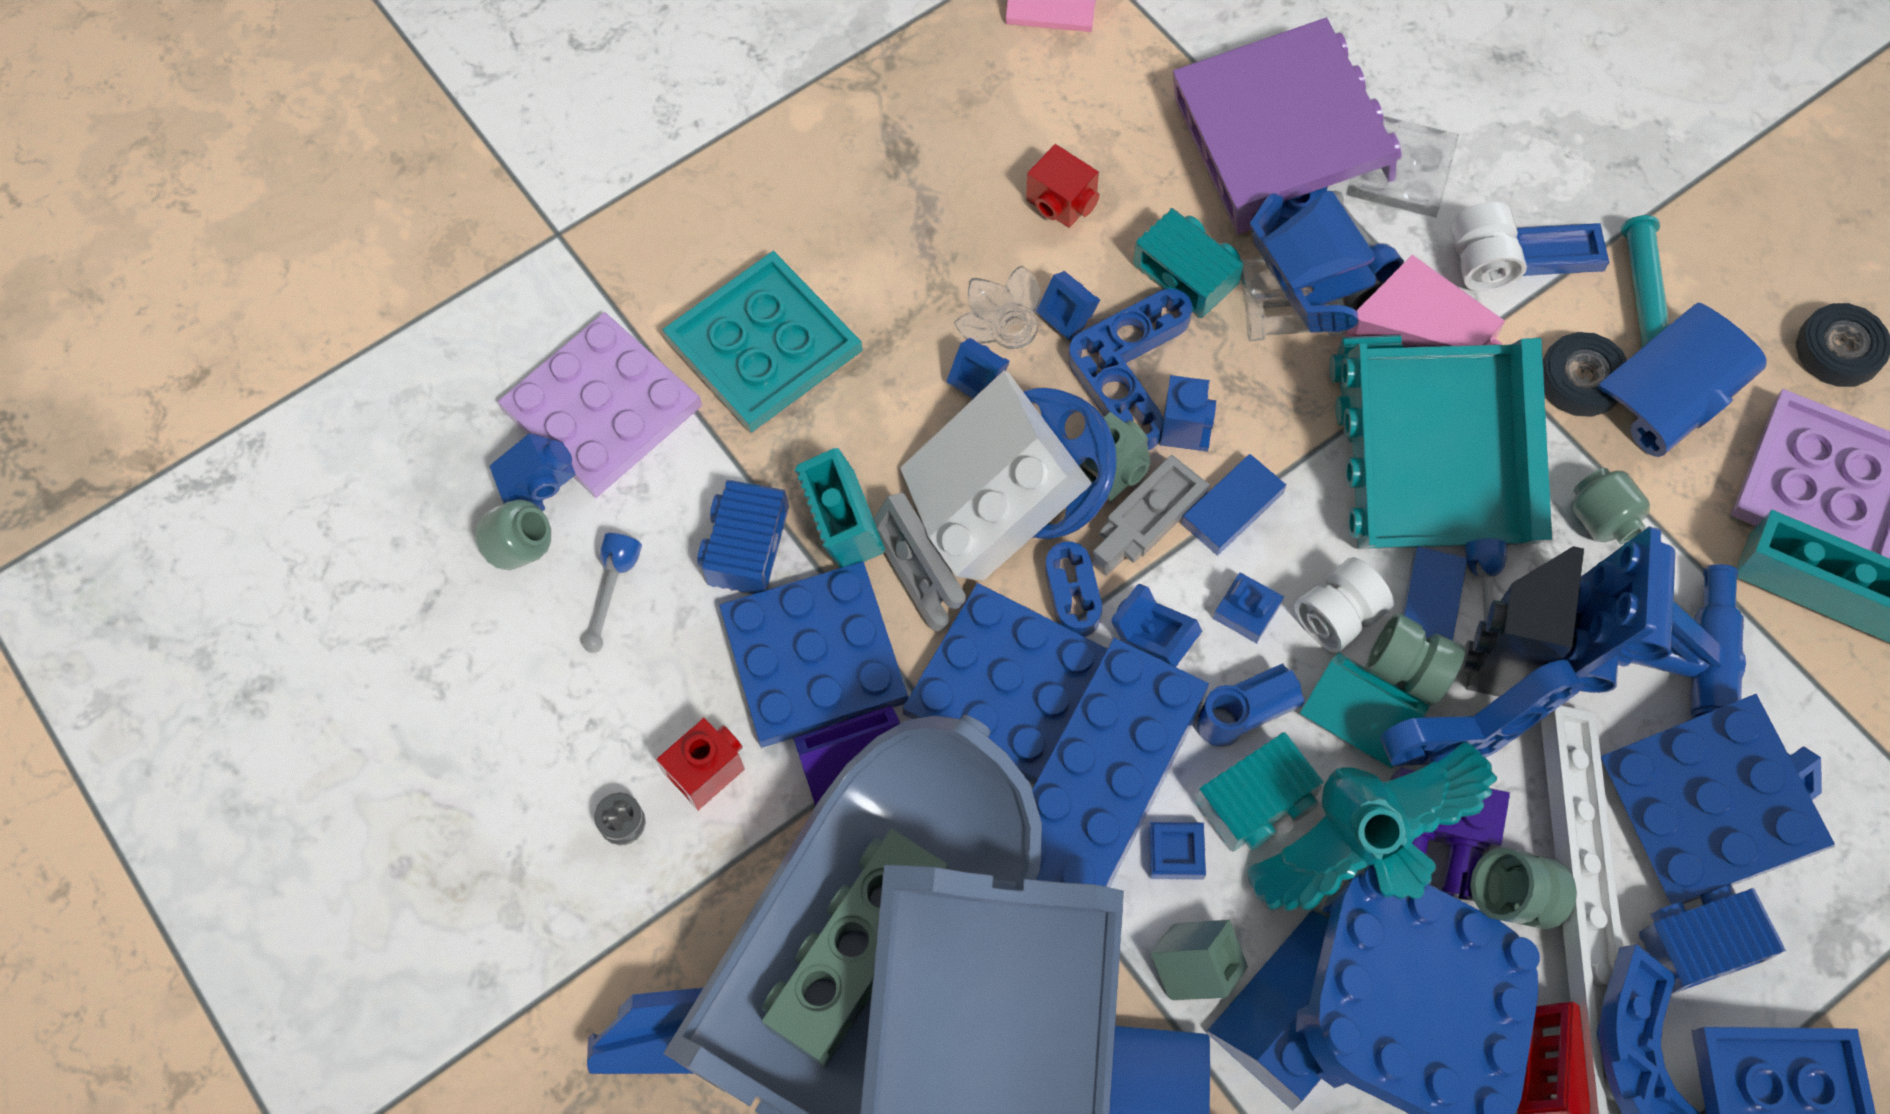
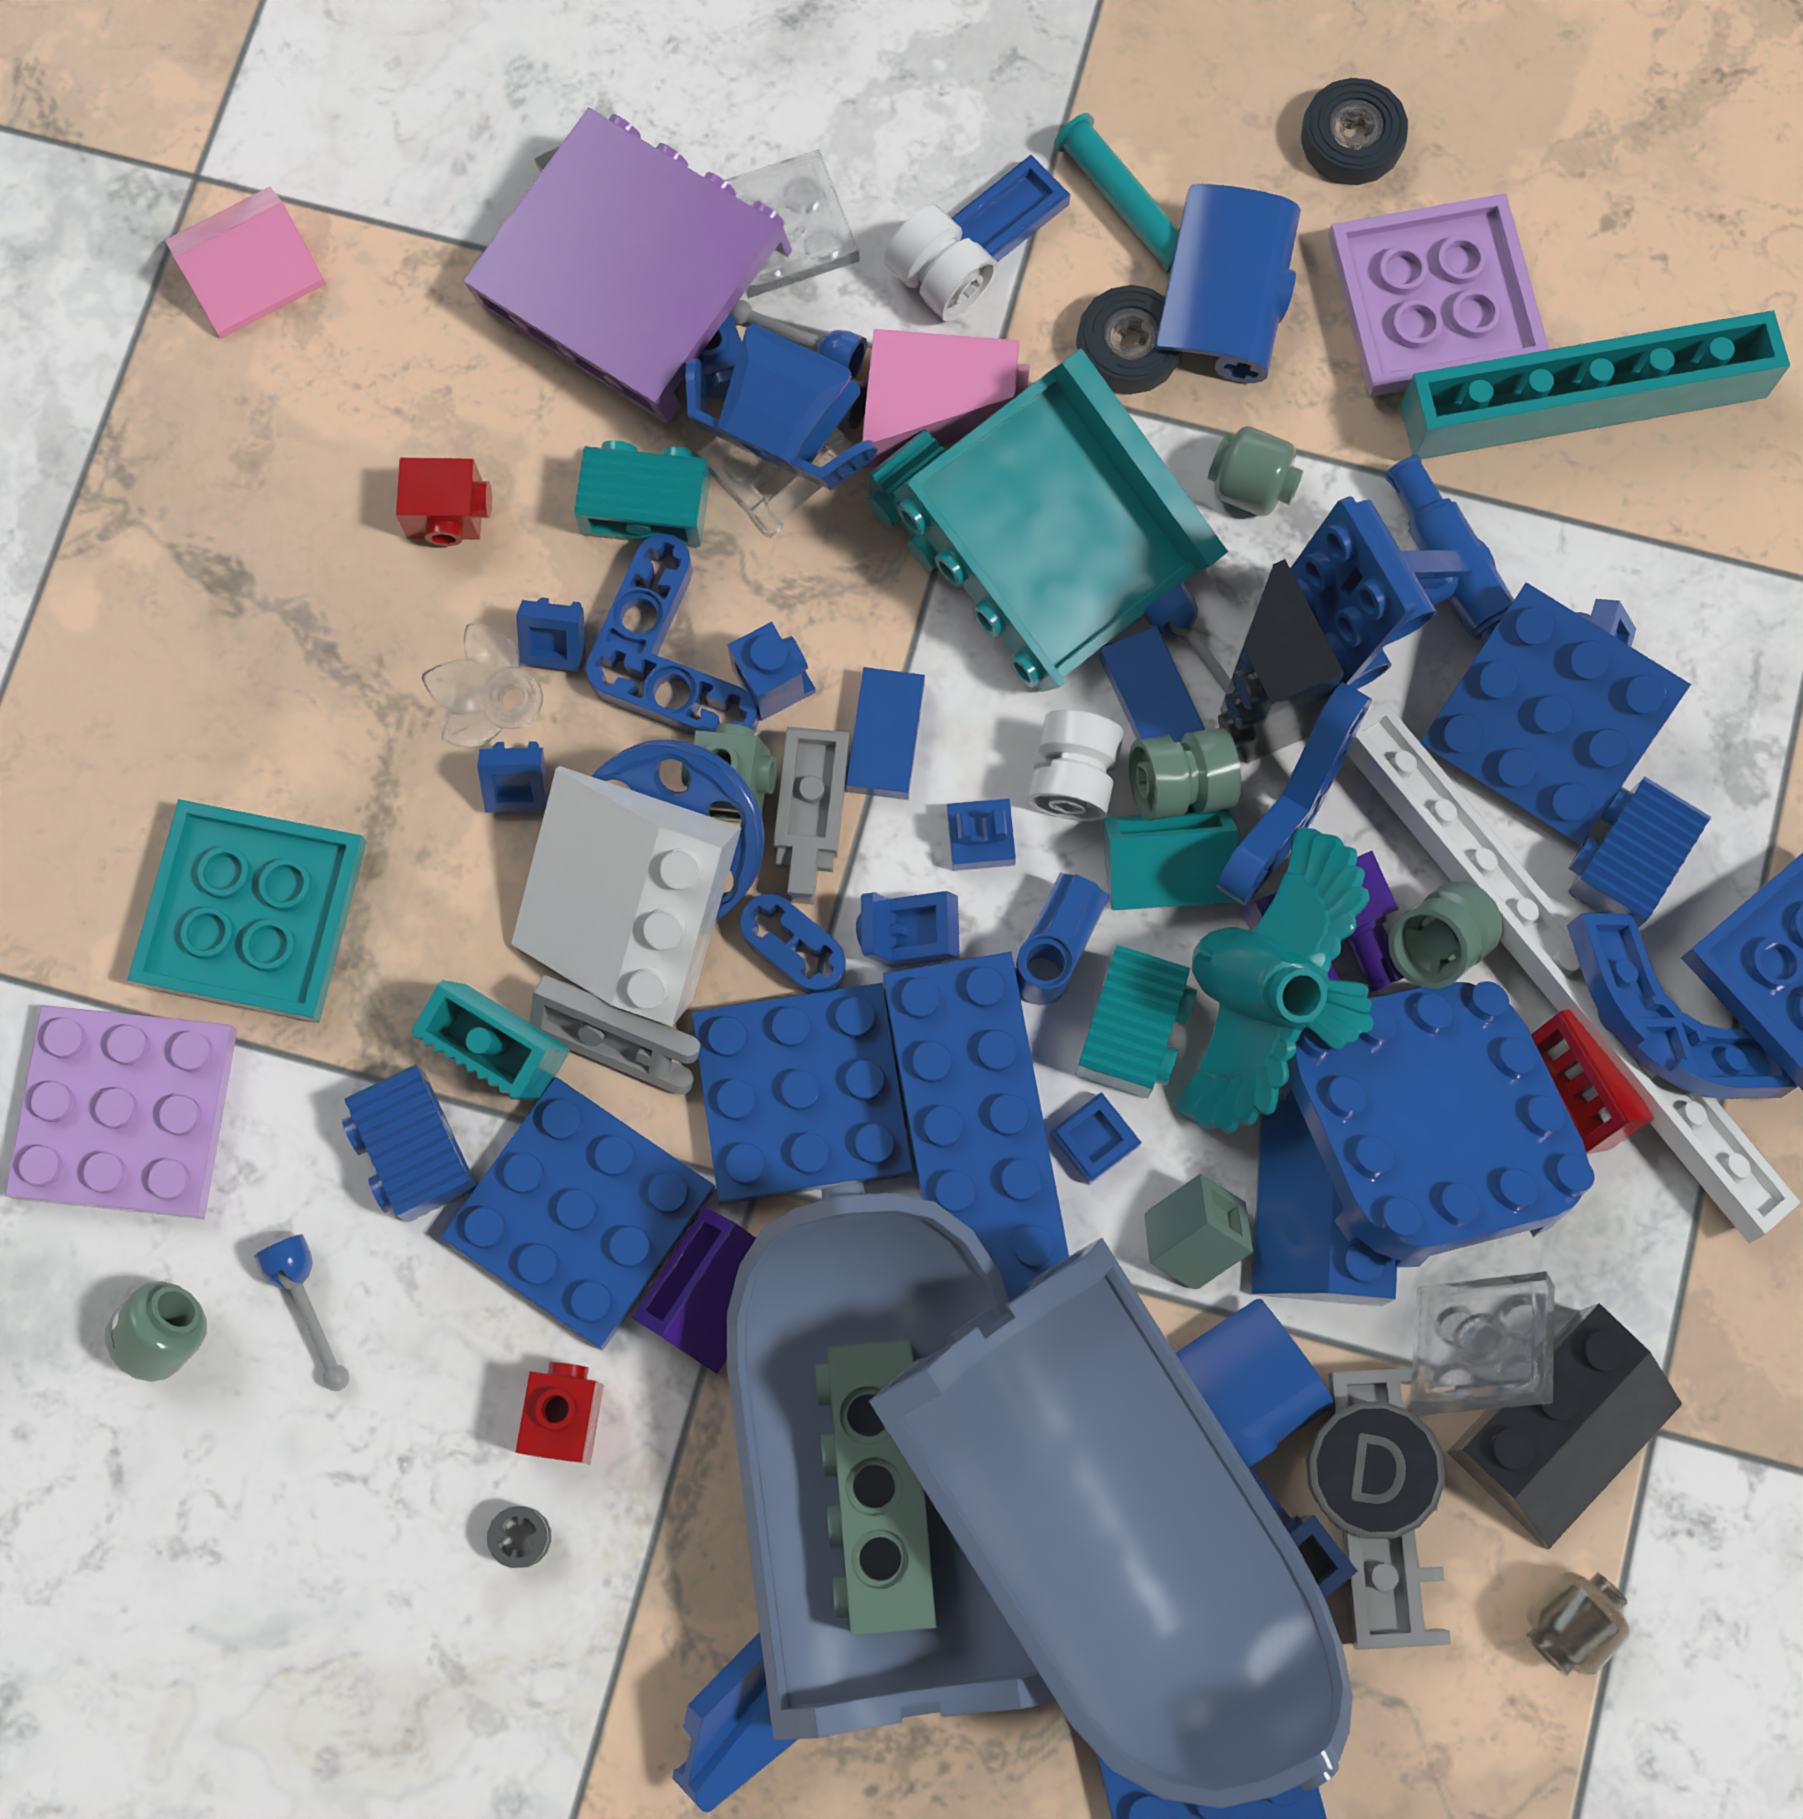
camera: 40 degrees left, 10 degrees up
blue brick [489,433,576,511] -> none

